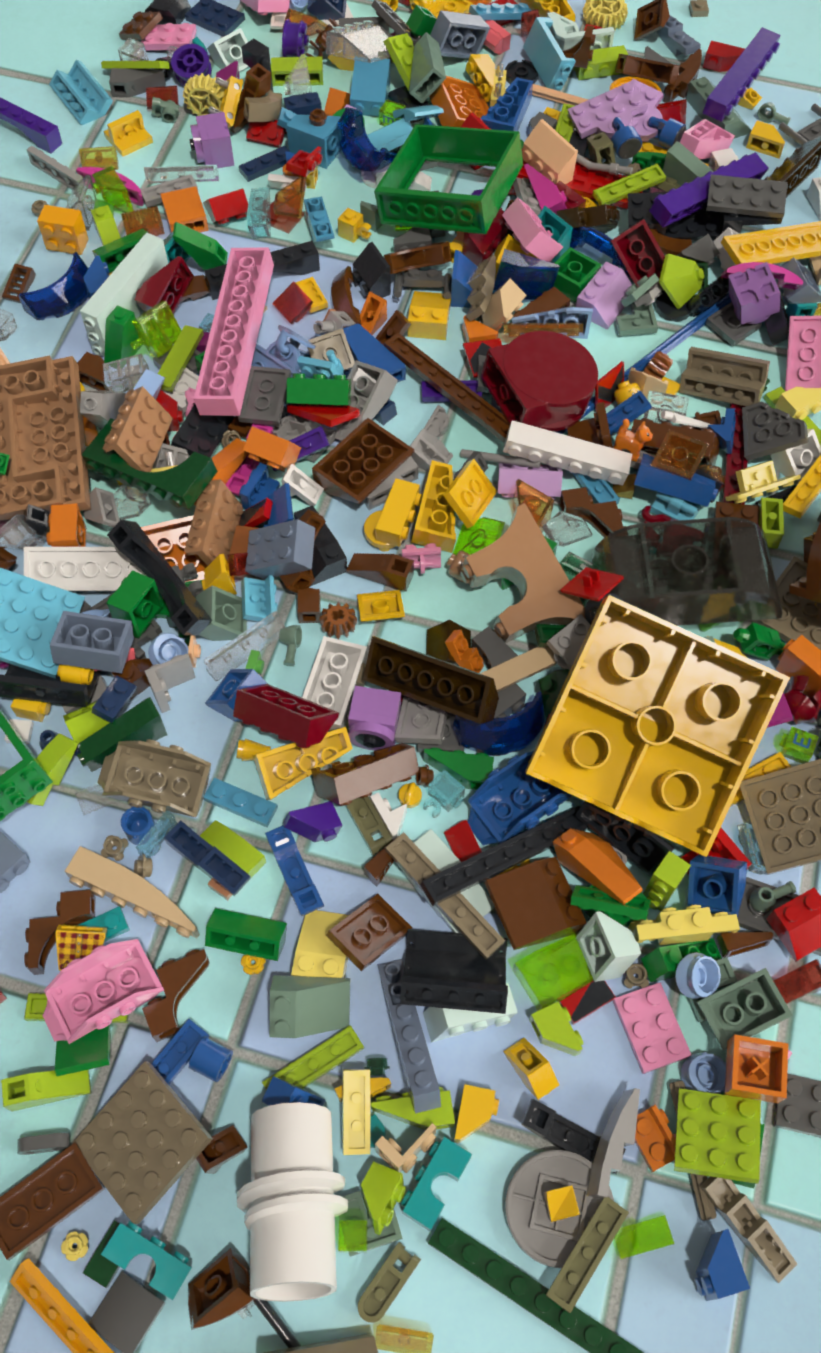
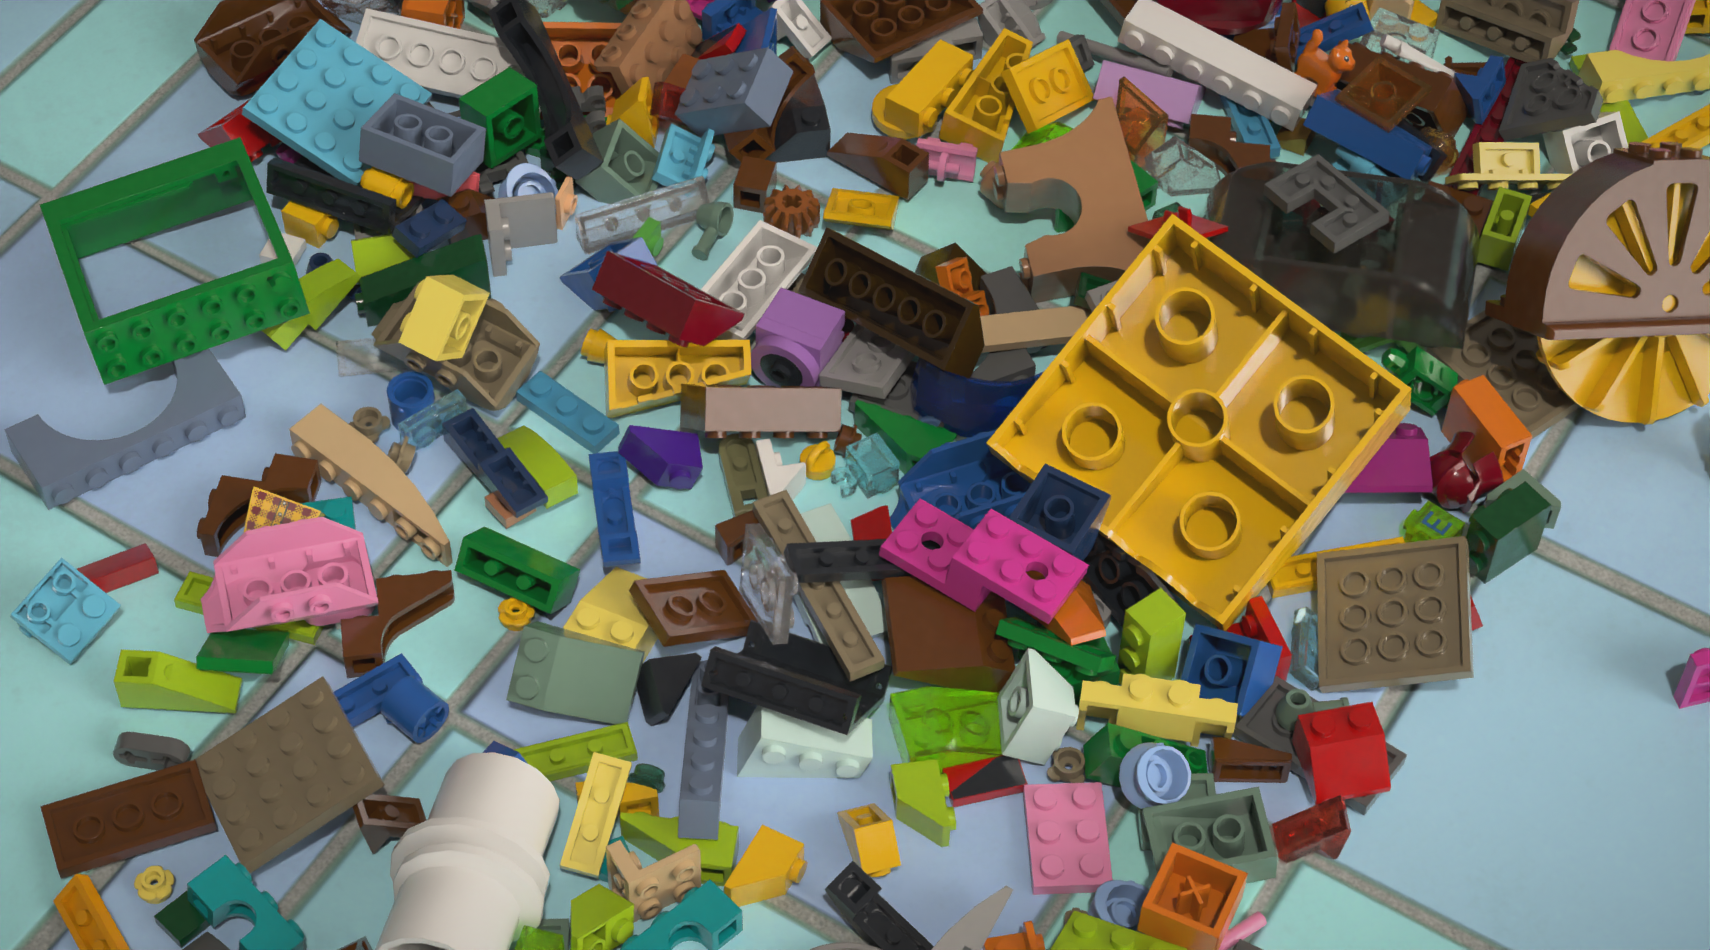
camera: 15 degrees right, 10 degrees down
none -> light yellow brick [399,275,490,361]
none -> black slope [637,653,702,726]
none -> clear plate [739,523,798,645]
none -> dark pink bracket [879,498,1089,624]
none -> dark blue slope [1009,463,1111,561]
none -> dark grey plate [1263,154,1390,253]

